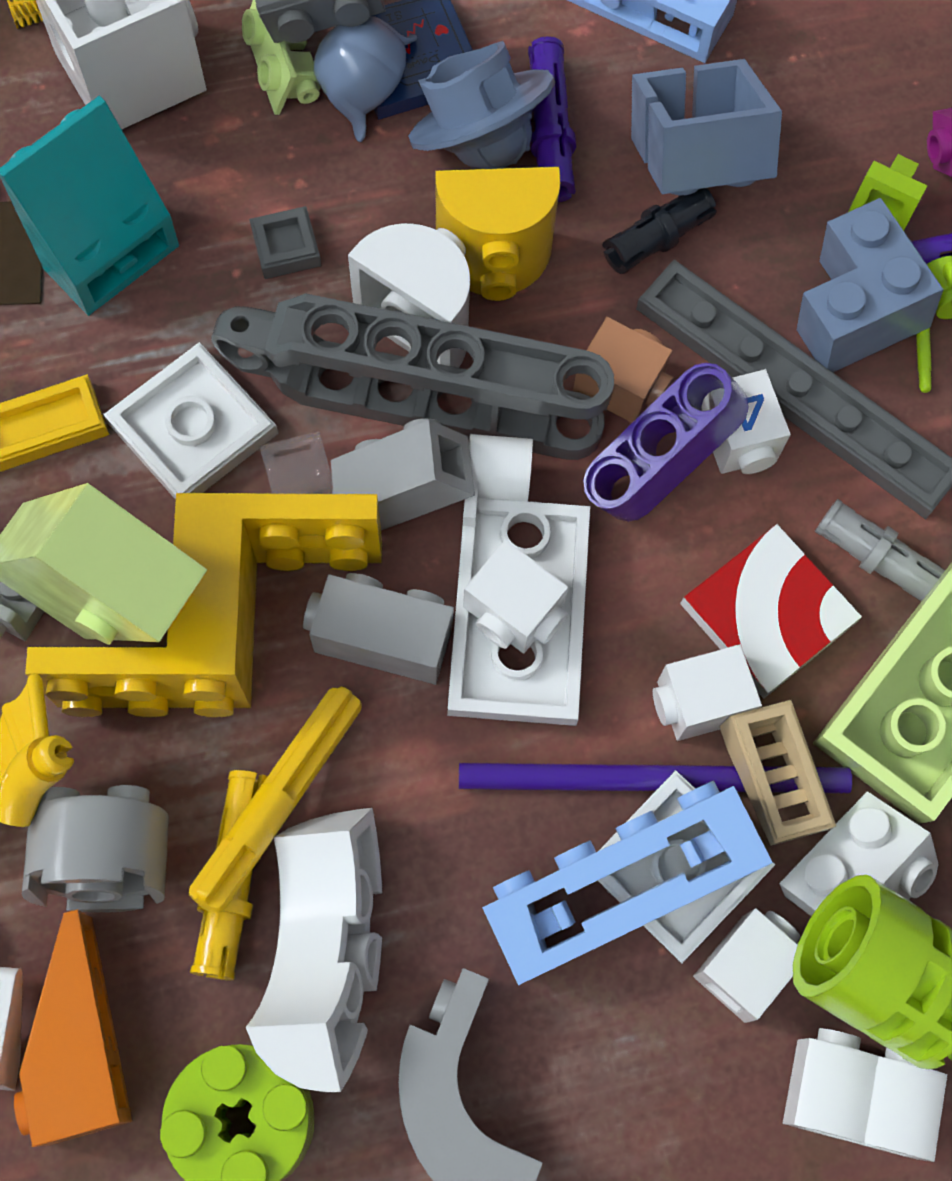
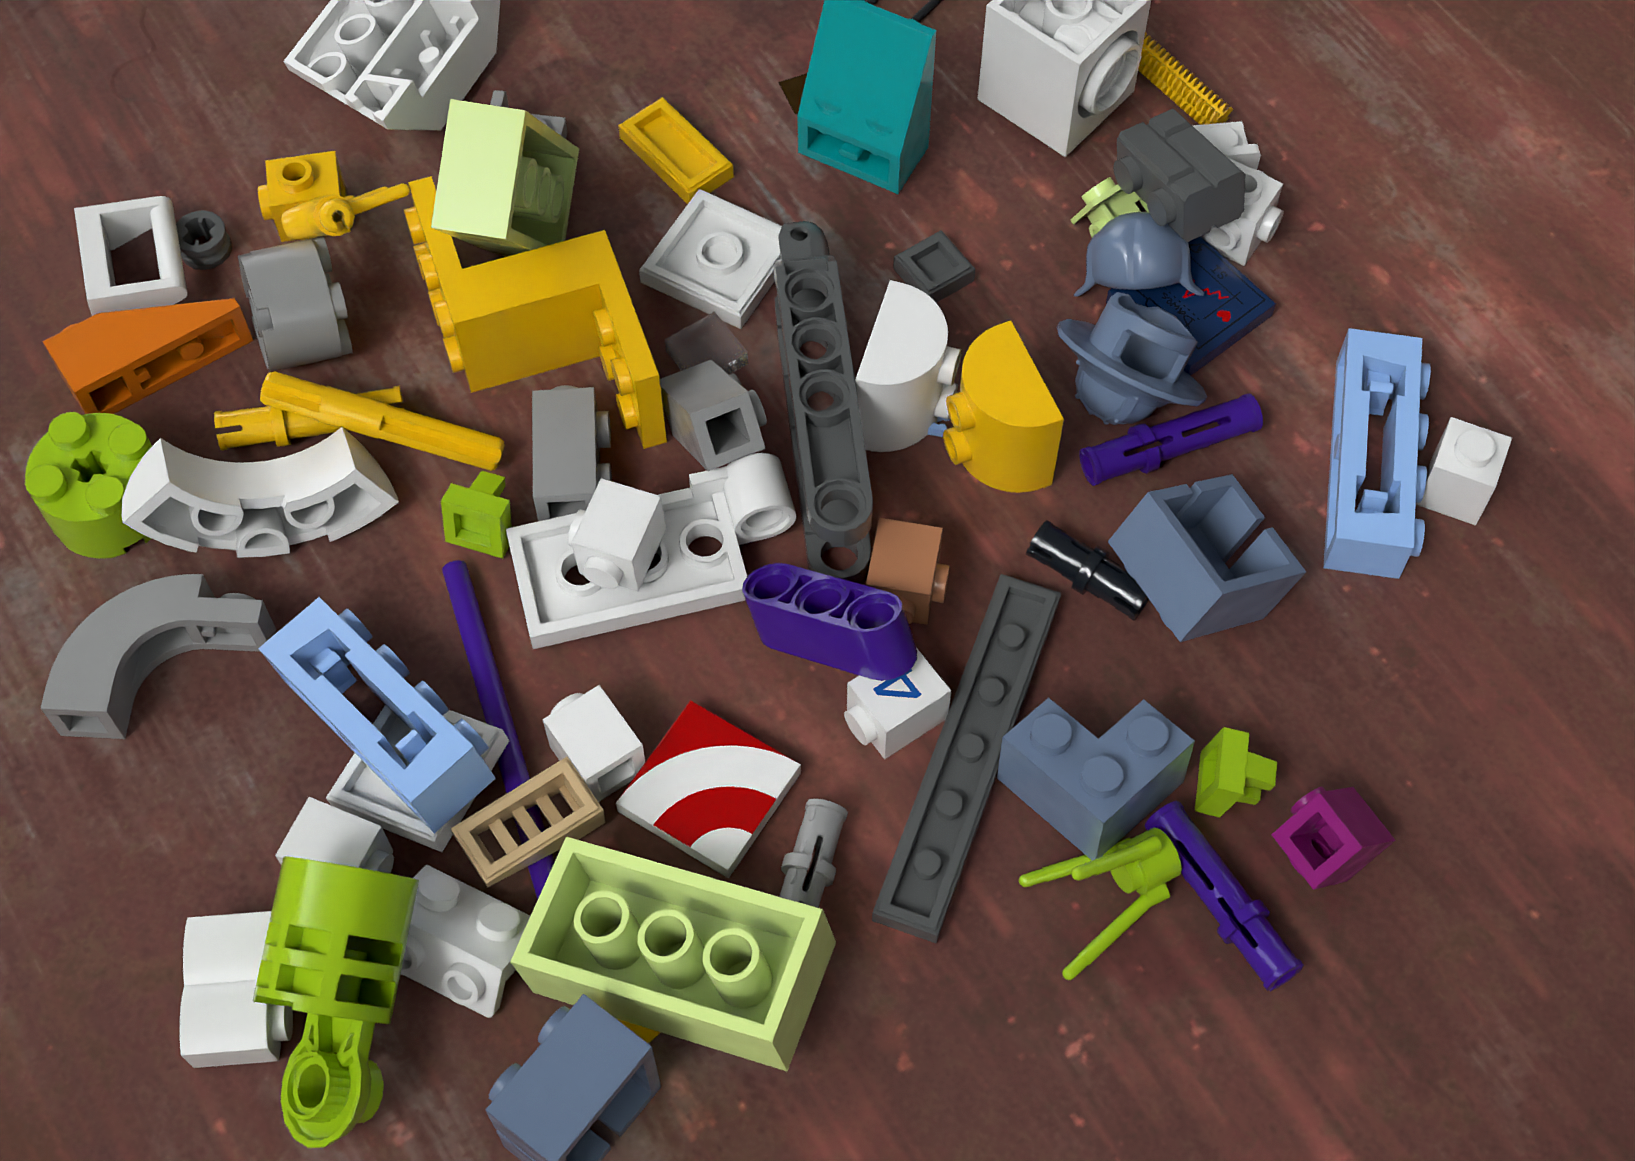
camera: 75 degrees right, 10 degrees down
none -> lime tile [441,471,512,559]

